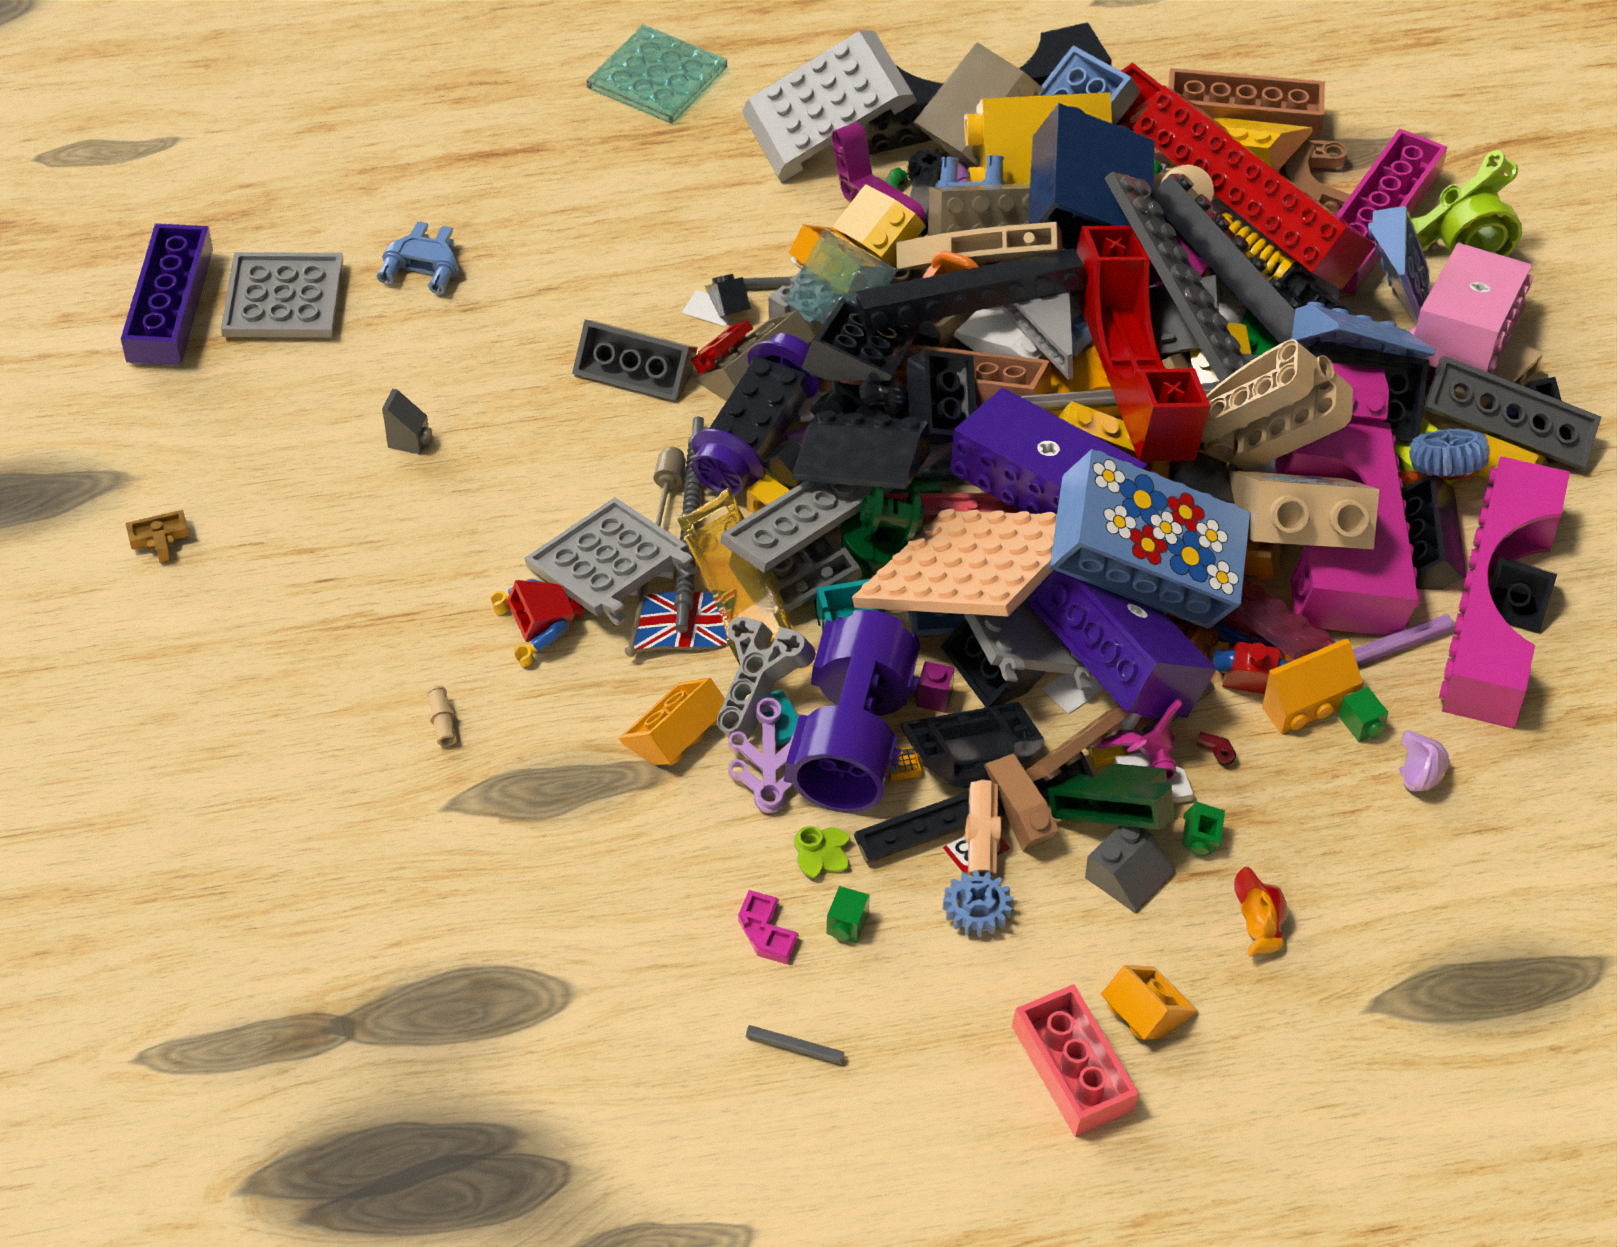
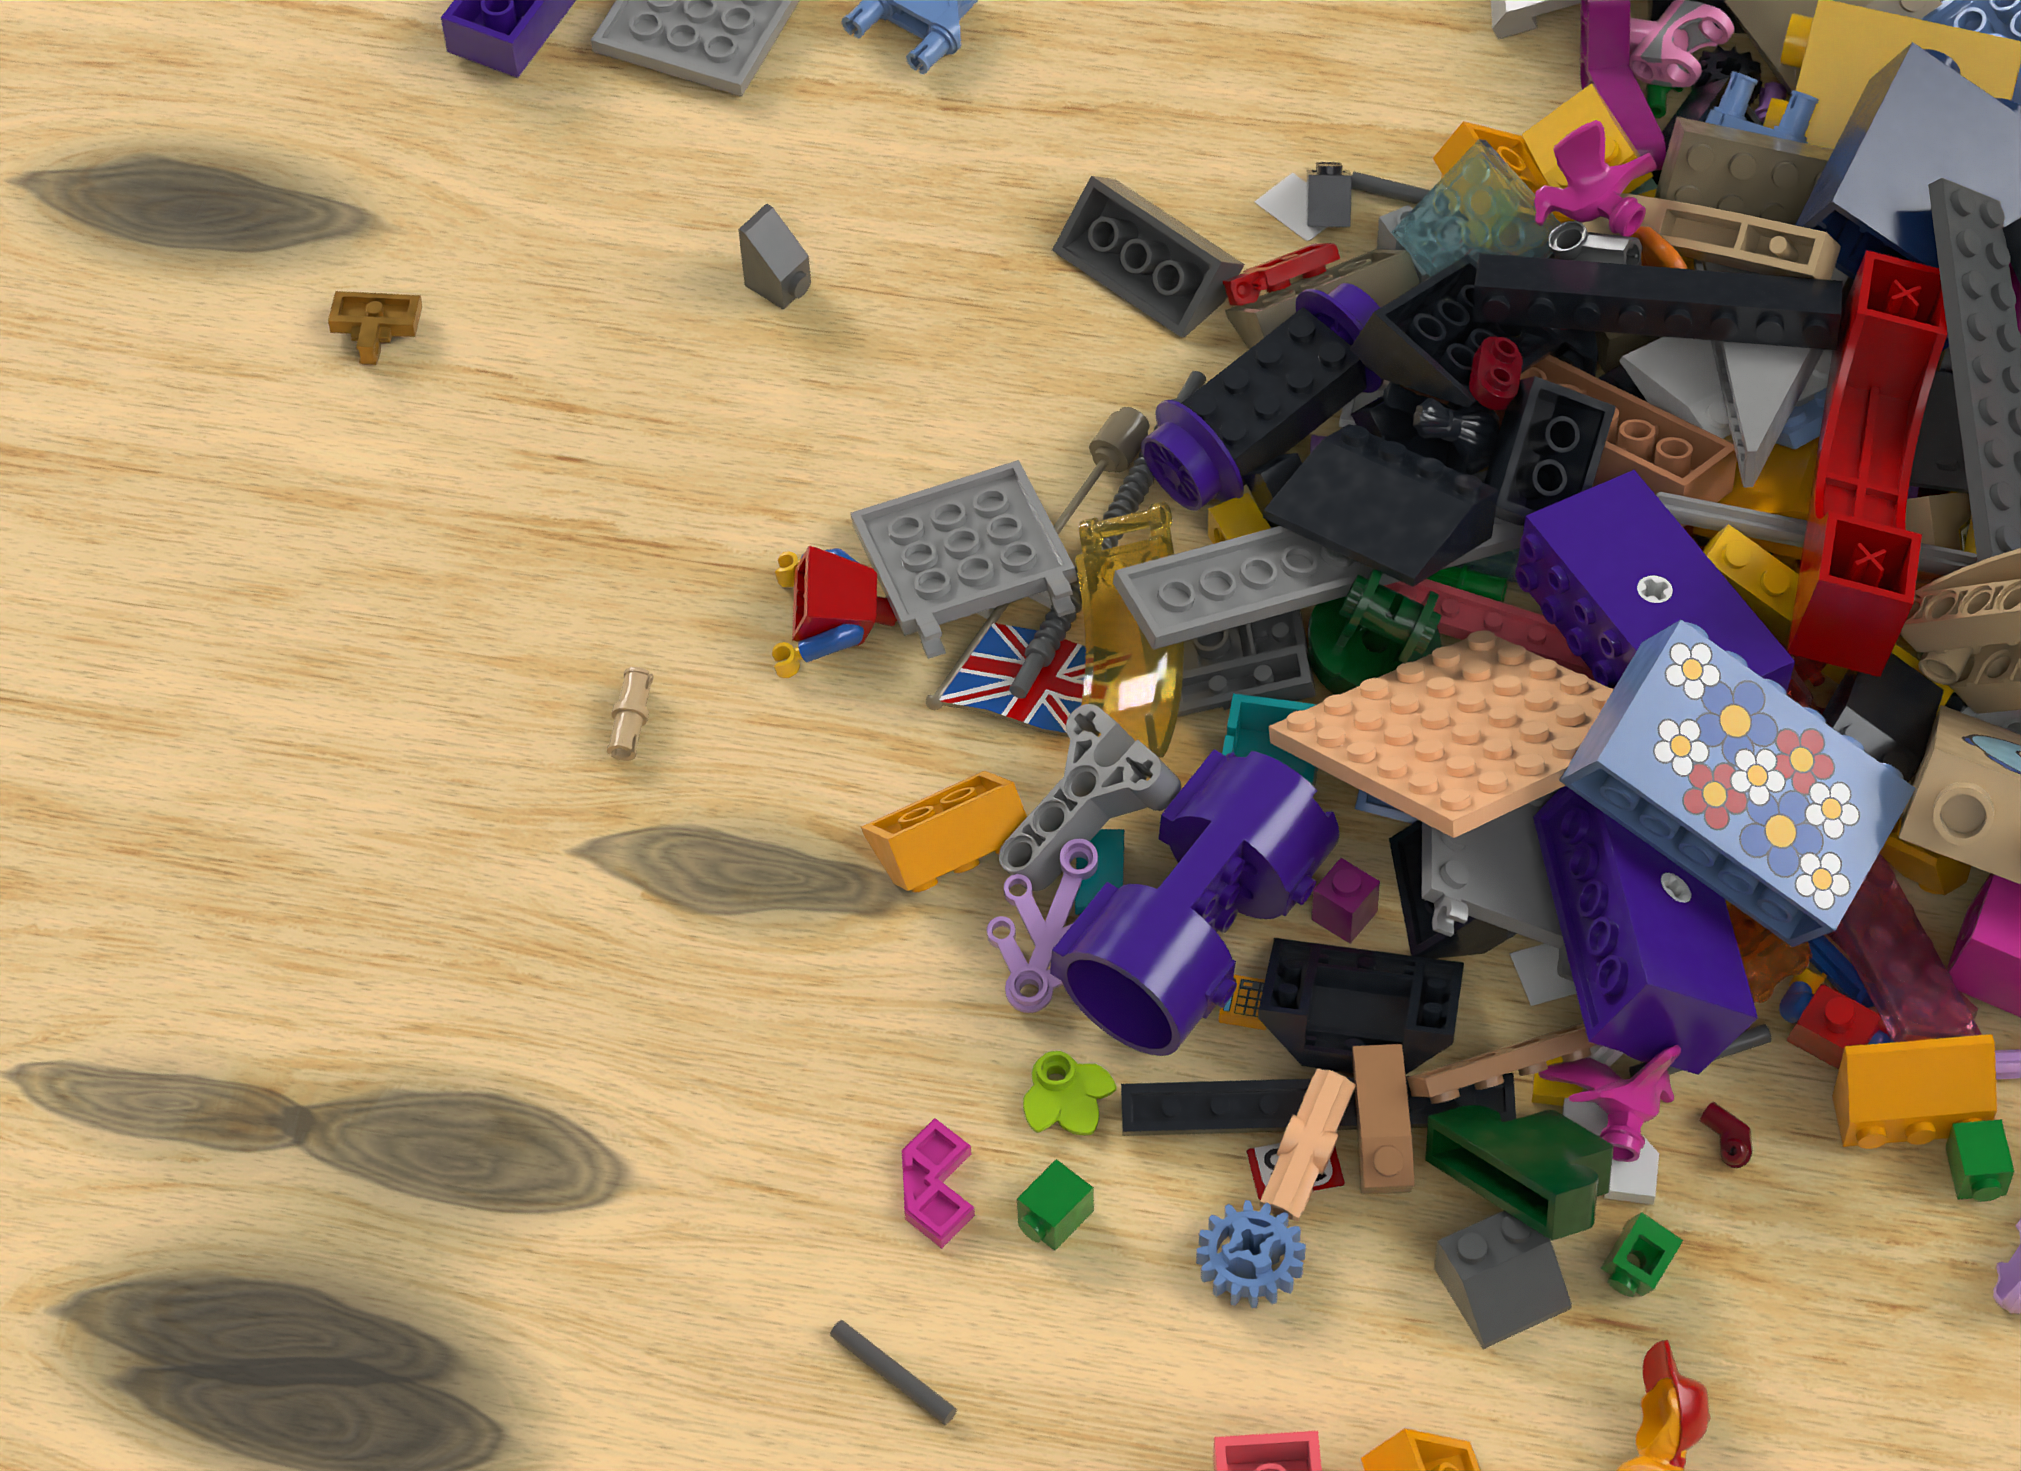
camera: 25 degrees right, 5 degrees up
none -> dark red plate [1469,337,1523,410]
none -> dark pink animal [1534,120,1657,237]
none -> dark grey piece [1548,221,1643,265]
none -> bright pink connector [1629,0,1734,87]

